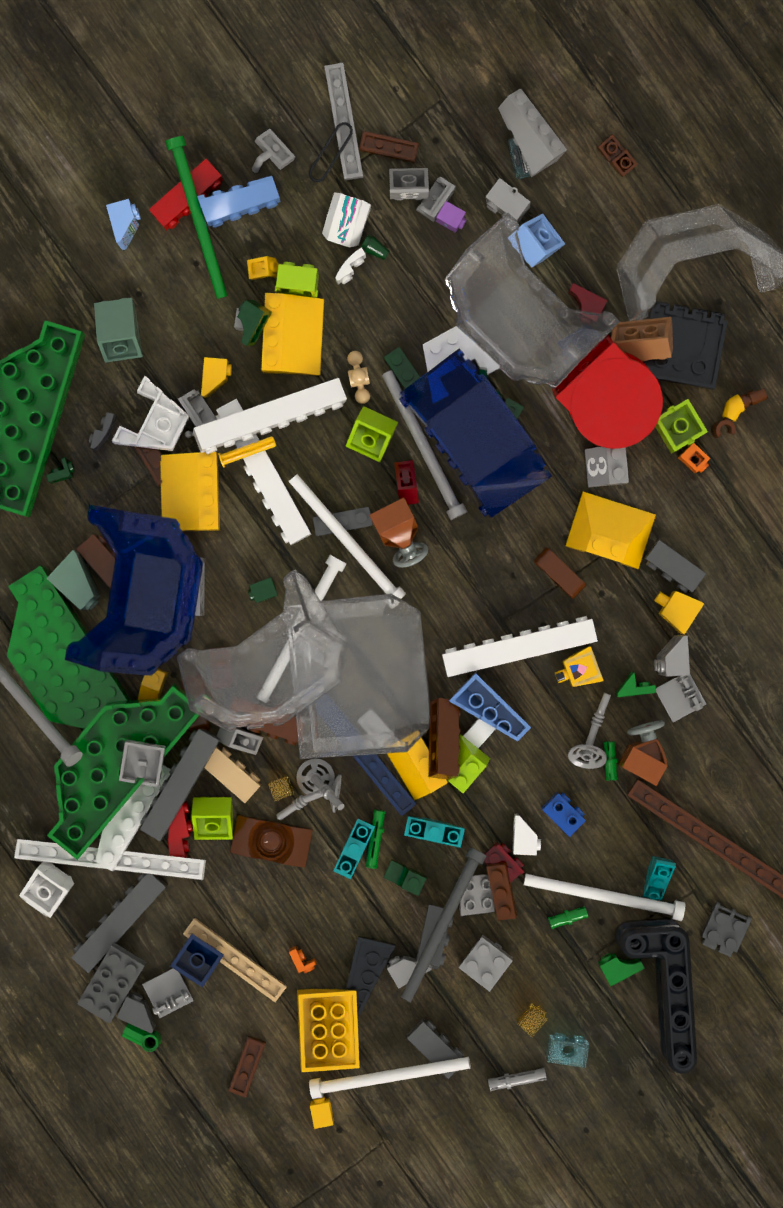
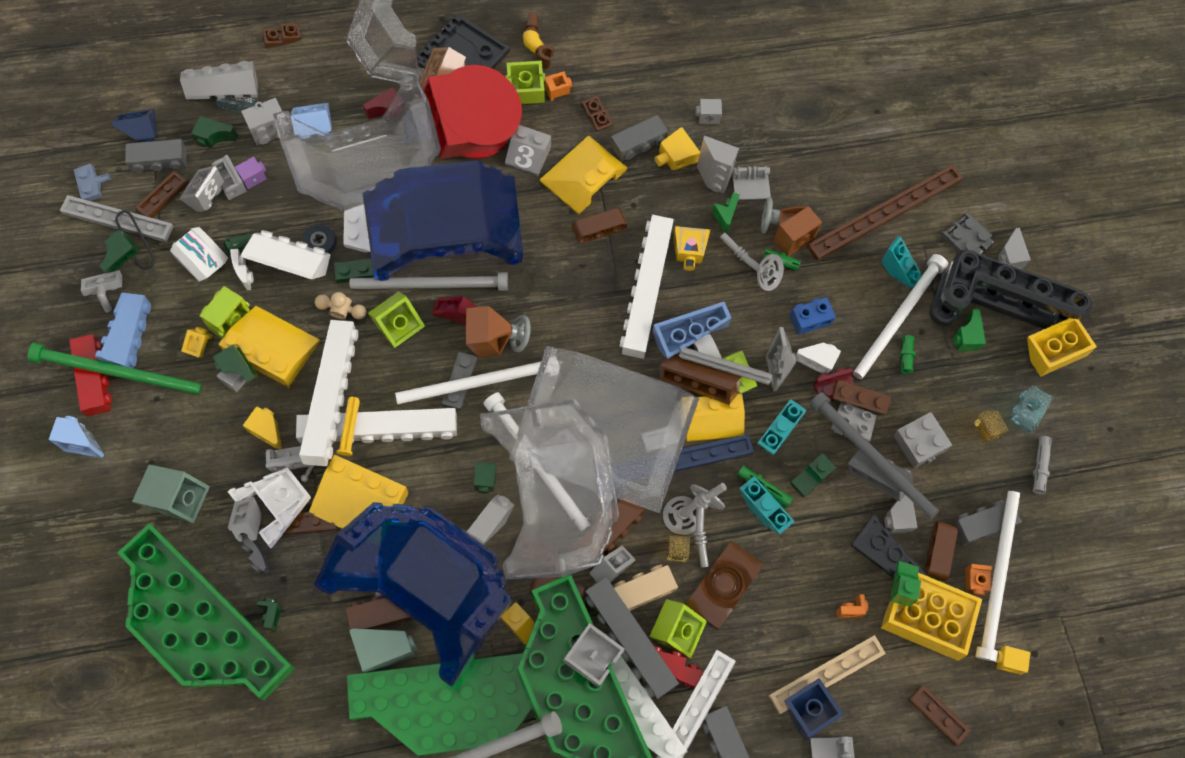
camera: 75 degrees left, 20 degrees down
none -> sand blue plate [73,163,111,201]
none -> dark green arch [99,230,140,273]
none -> dark blue slope [112,109,157,142]
none -> dark grey brick [125,139,187,173]
none -> dark green arch [191,116,238,148]
none -> light grey hinge [228,497,262,542]
none -> white slope [241,230,331,279]
none -> black bush [302,224,336,254]
none -> light grey slope [465,495,515,545]
none -> reddish brown slope [581,96,613,132]
none -> light grey axle [679,347,772,385]
none -> light grey brick [695,99,722,124]
none -> light grey wedge [765,327,796,391]
none -> green arch [890,561,921,607]
none -> reddish brown beam [925,521,958,581]
none -> orange brick [965,564,992,596]
none -> light grey slope [998,228,1031,268]
none -> yellow slope [1027,318,1097,377]

